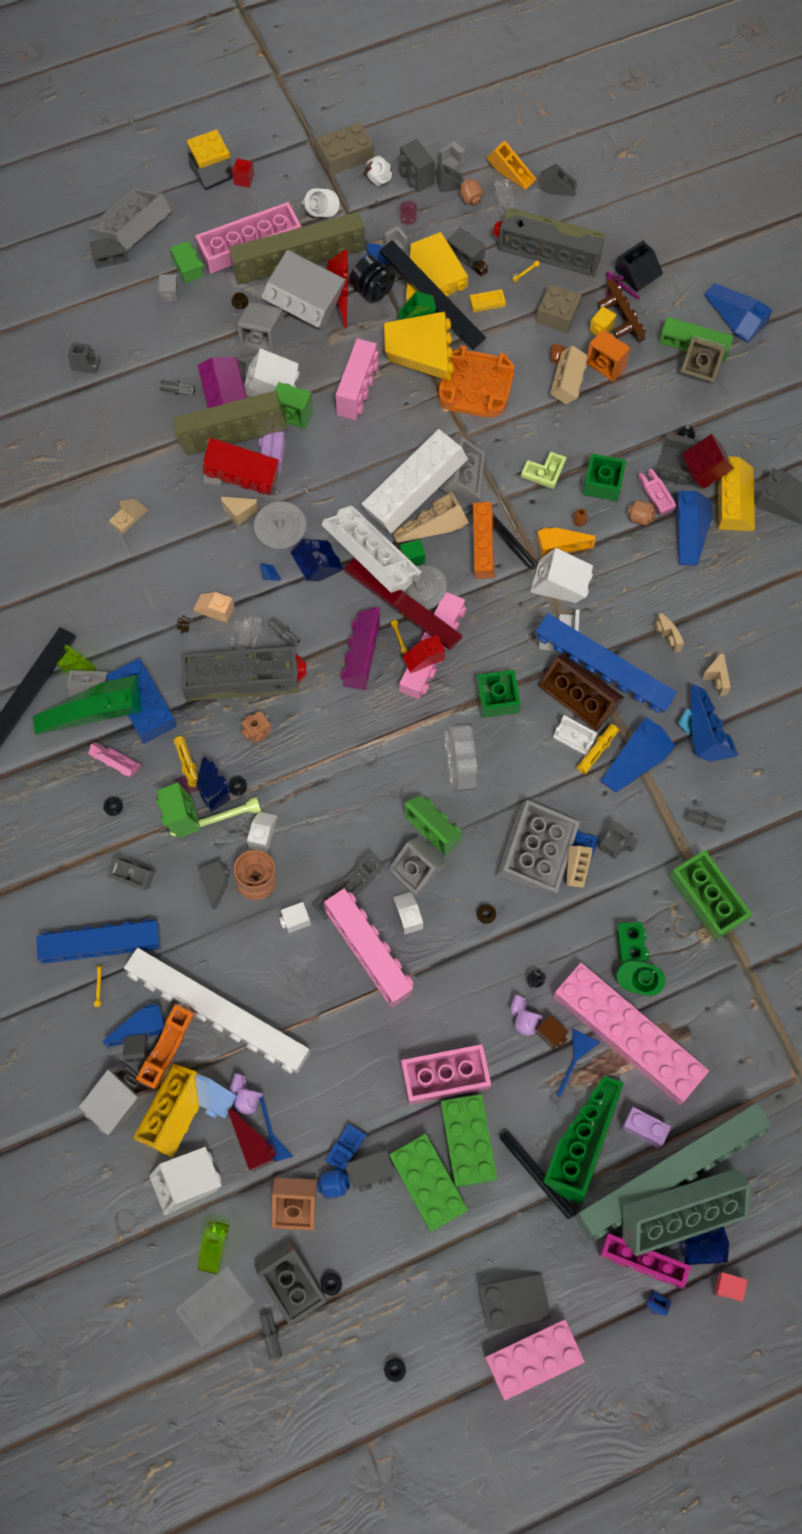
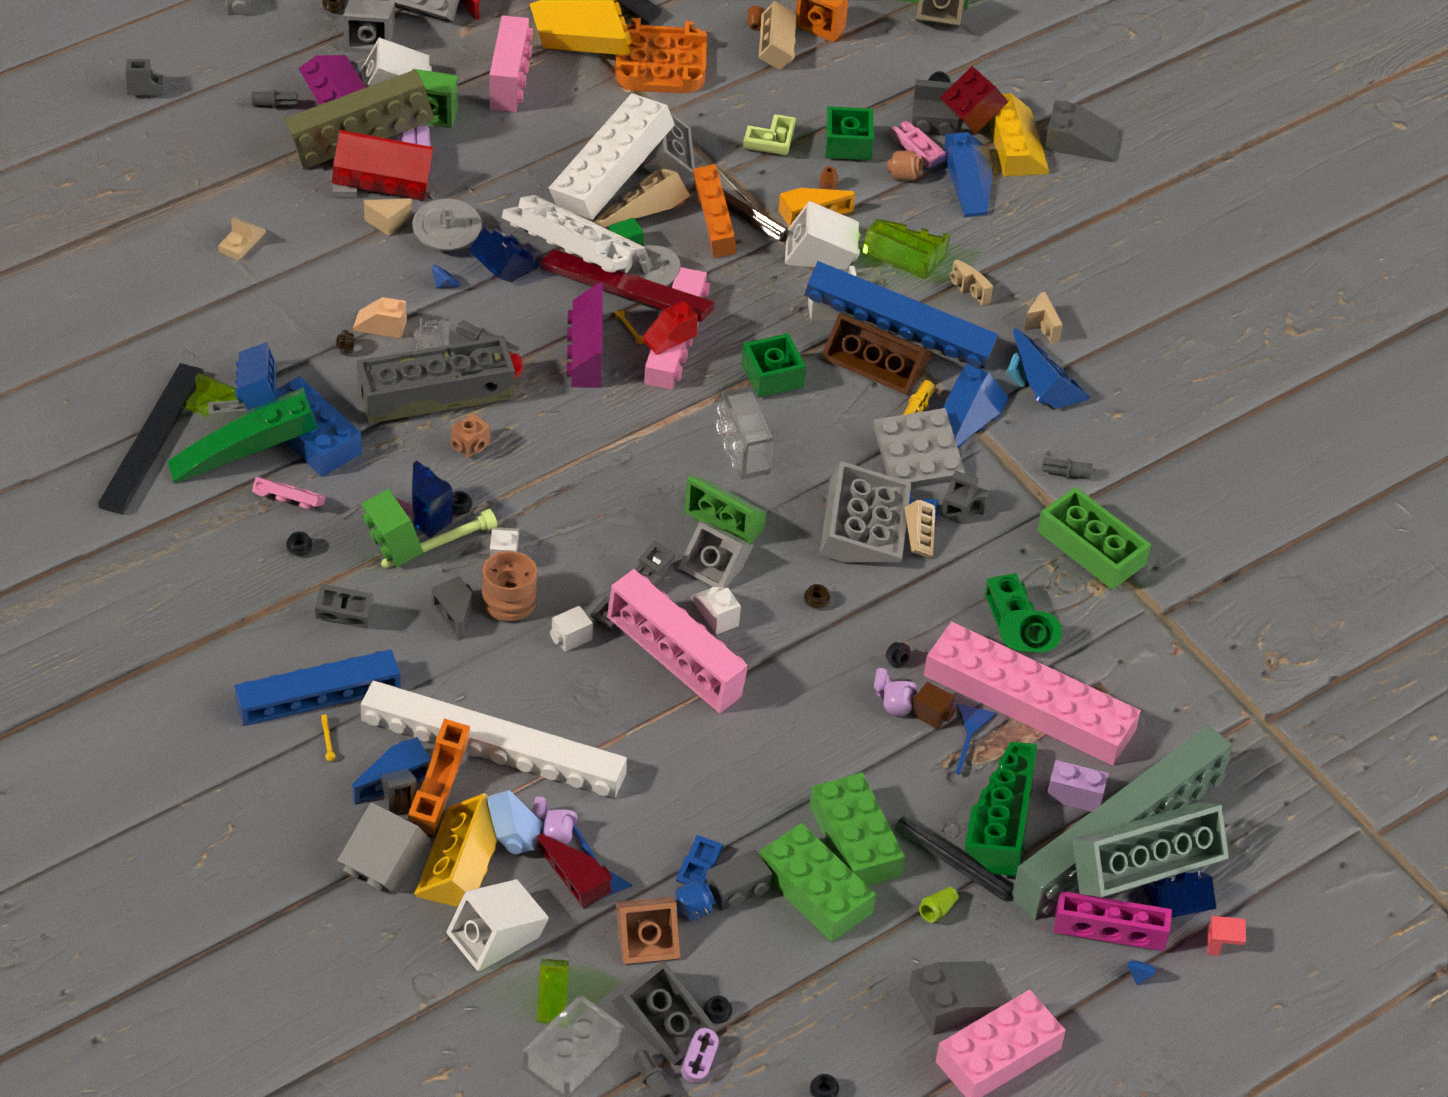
camera: 15 degrees left, 20 degrees down
yellow pin [173,736,200,787] -> none
bright pink brick [401,1044,491,1105] -> none
white hinge [553,715,598,756] -> none
none -> blue brick [235,342,276,410]
none -> lavender beam [681,1028,719,1083]
none -> clear neon green wedge [863,219,951,279]
none -> light grey plate [873,408,965,486]
none -> lime cone [919,887,959,923]

